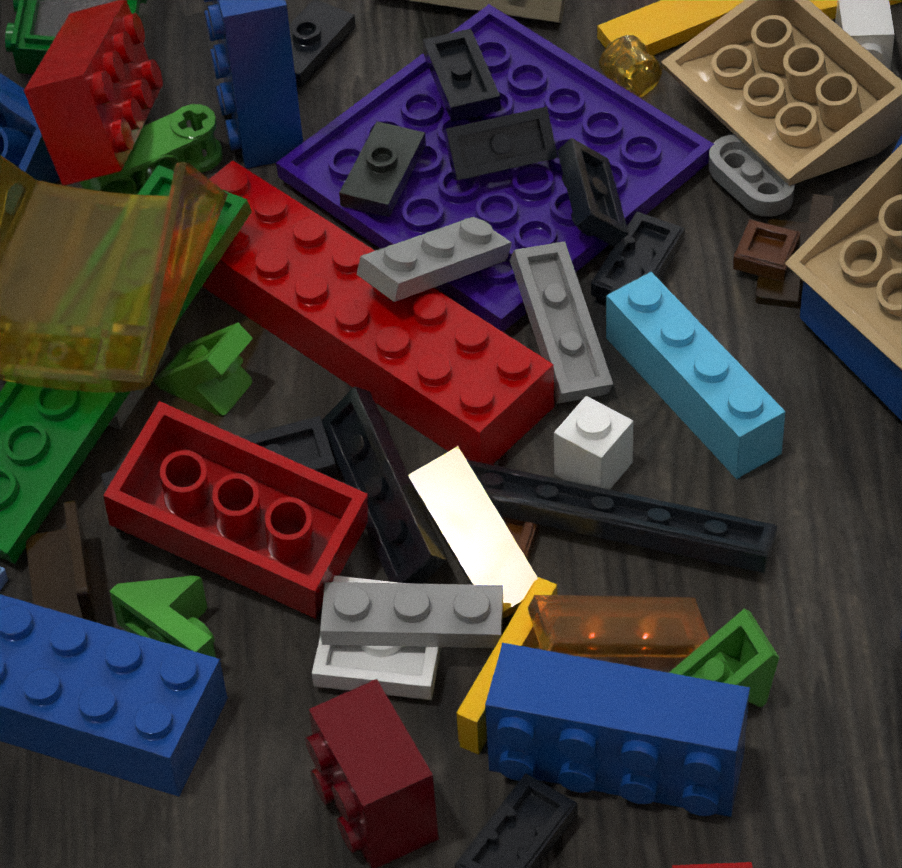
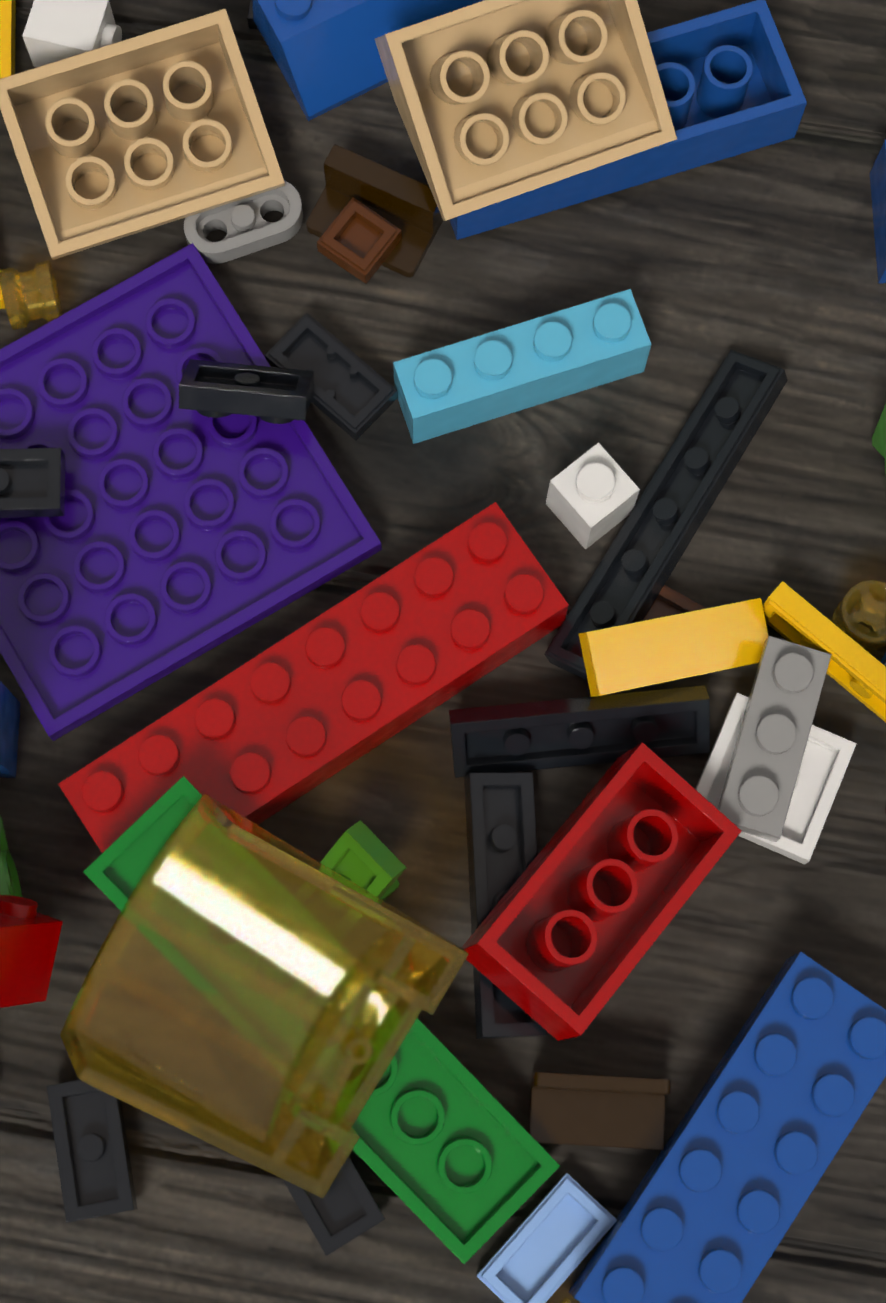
camera: 80 degrees left, 25 degrees up
bright green slope [110,576,216,658] -> none
pearl dark grey plate [339,121,426,217] -> none
light grey plate [356,217,512,302] -> none
black plate [443,106,558,181] -> none
light grey plate [510,241,613,404] -> none
clear orange tile [528,595,710,657] -> none

